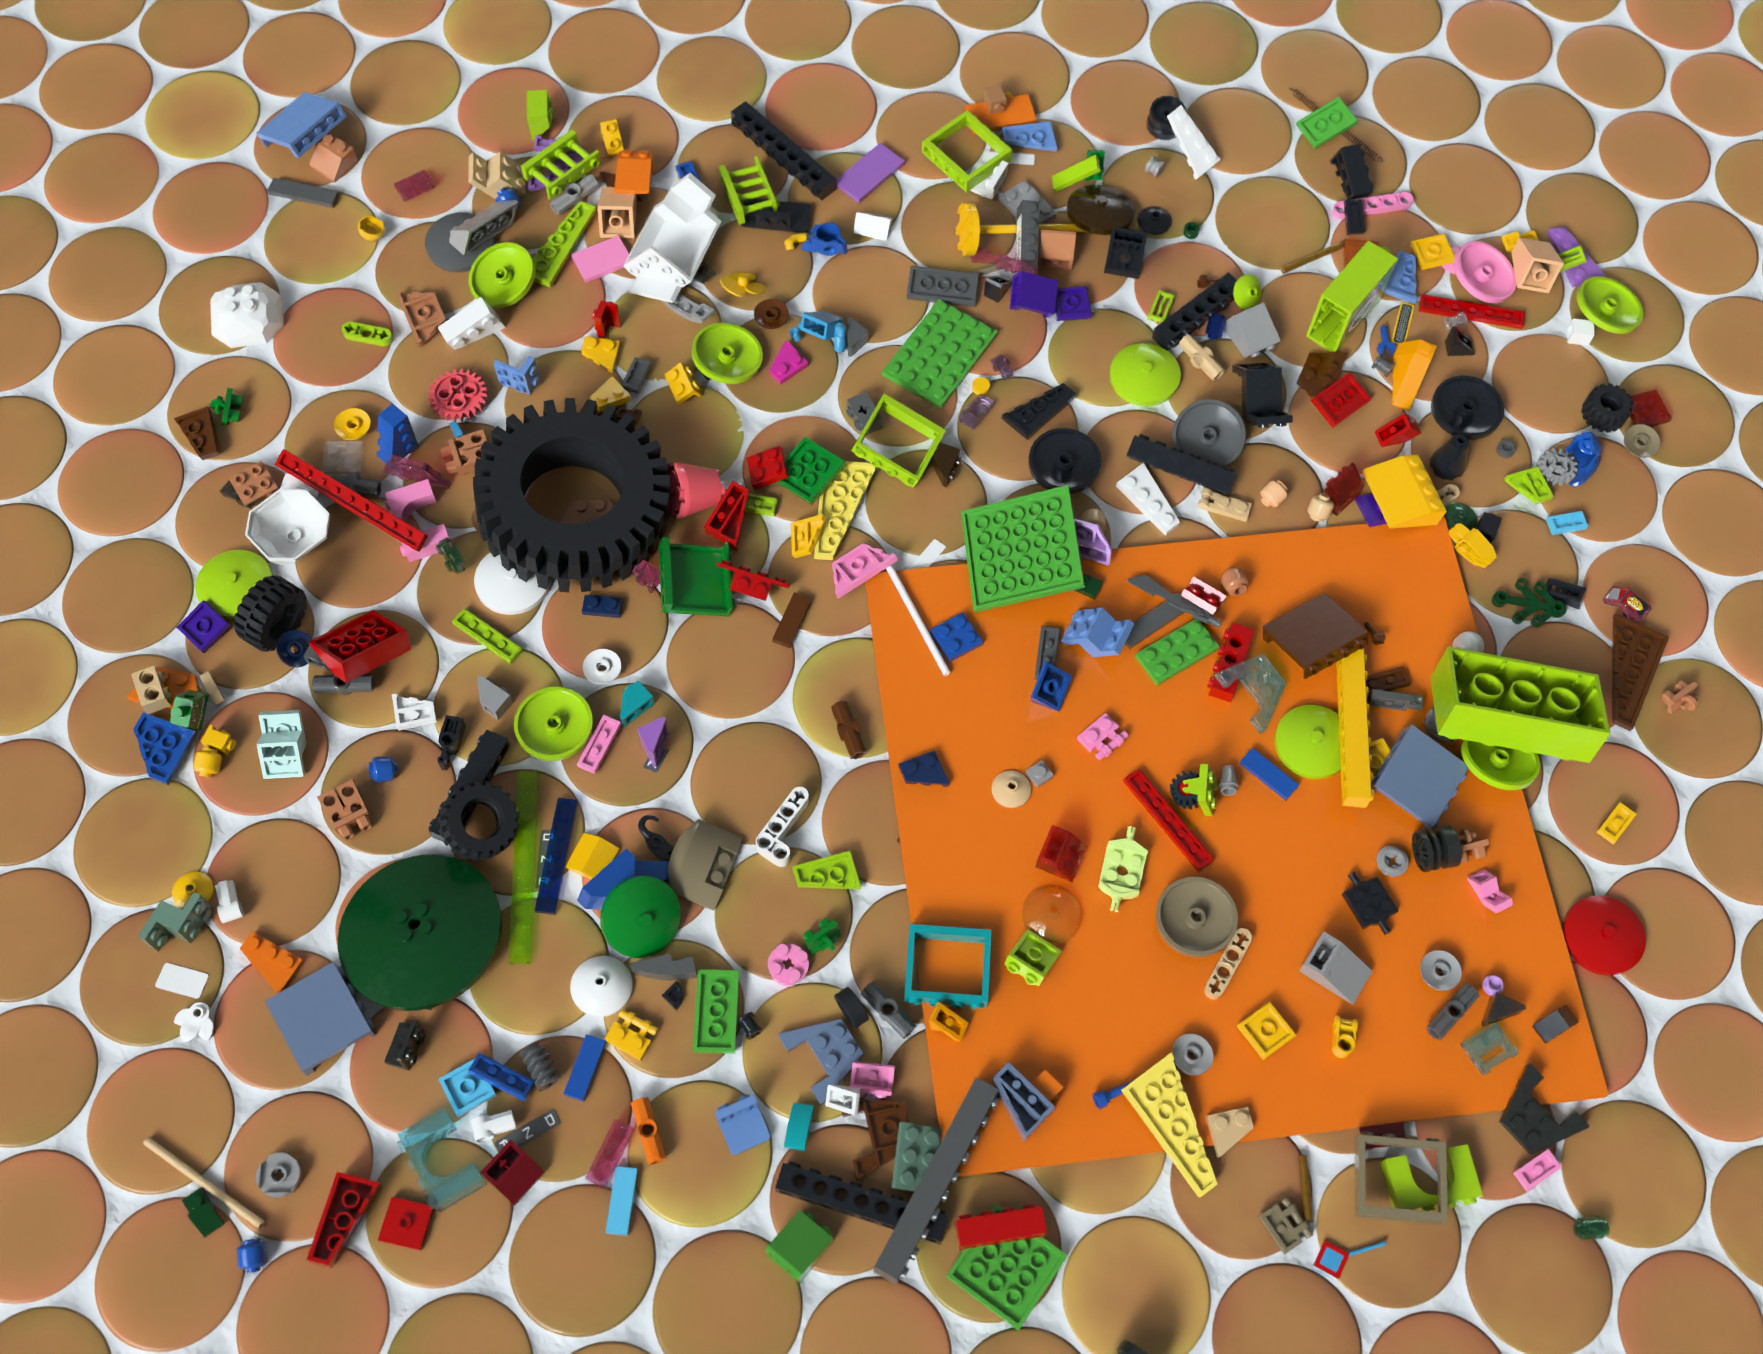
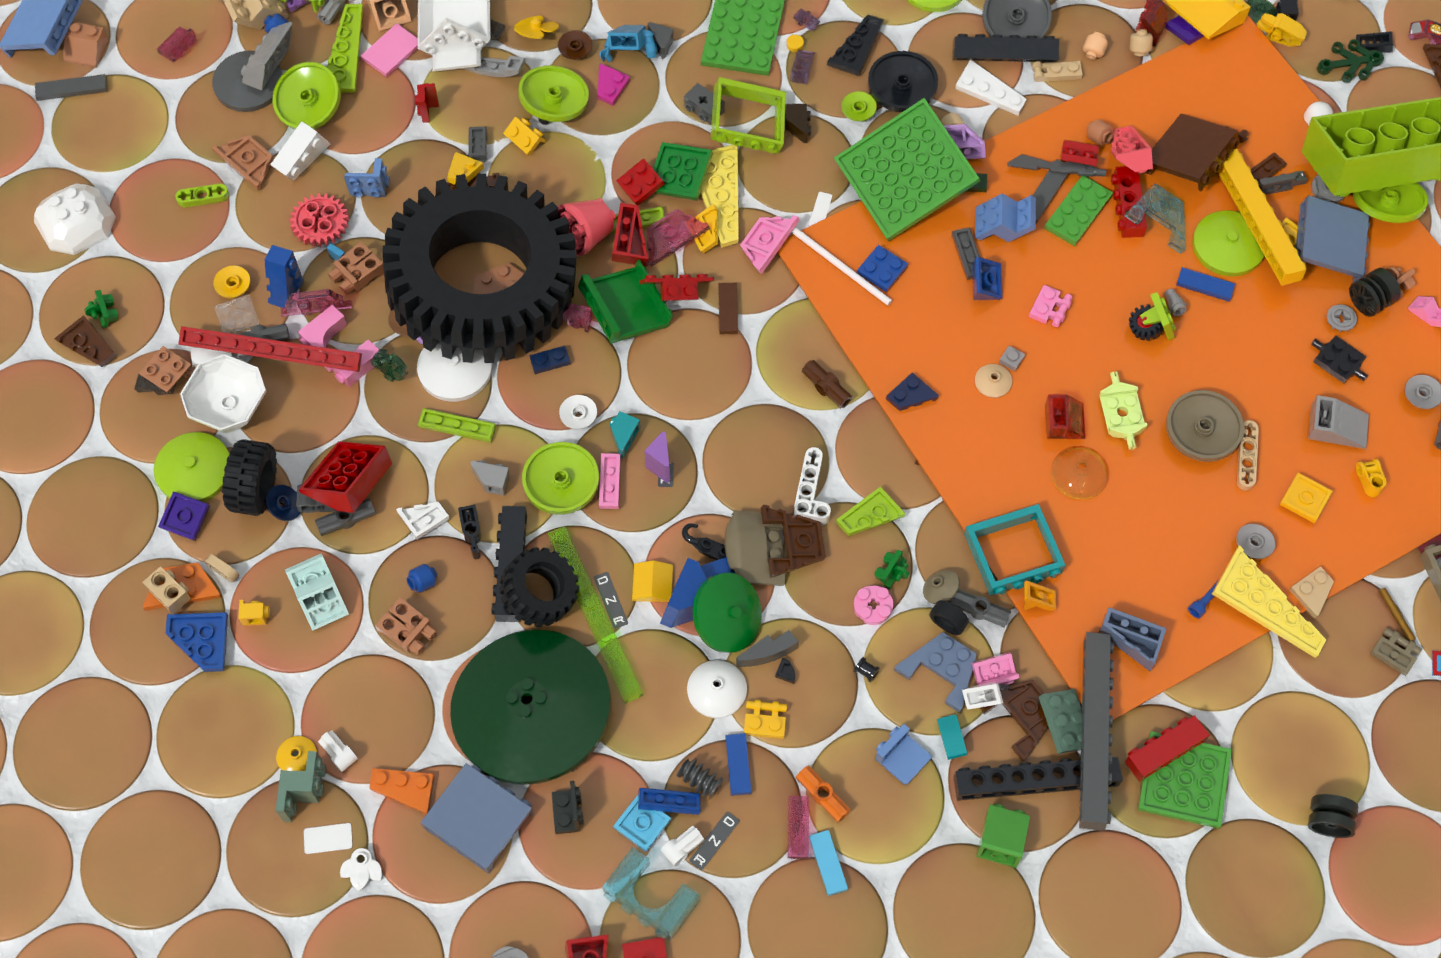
camera: 20 degrees left, 0 degrees up
green torso [170,690,209,730] -> none
yellow head [193,748,222,778] -> none
yellow hair [358,216,385,241] -> none
dark red slope [480,1139,545,1206] -> none
clear blue tile [534,798,578,915] -> none
yellow wing [581,336,620,373] -> none
bright green plate [693,969,739,1054] -> none
lime plate [1004,929,1062,986] -> none
orange brick [1031,1070,1064,1105] -> none
red tile [1123,769,1215,872] -> none
none -> clear pink wing [646,209,710,267]
none -> reddish brown wing [761,505,826,577]
none -> lime dish [841,91,877,122]
none -> dark tan dish [923,570,960,604]
none -> coral wedge [1111,125,1153,173]

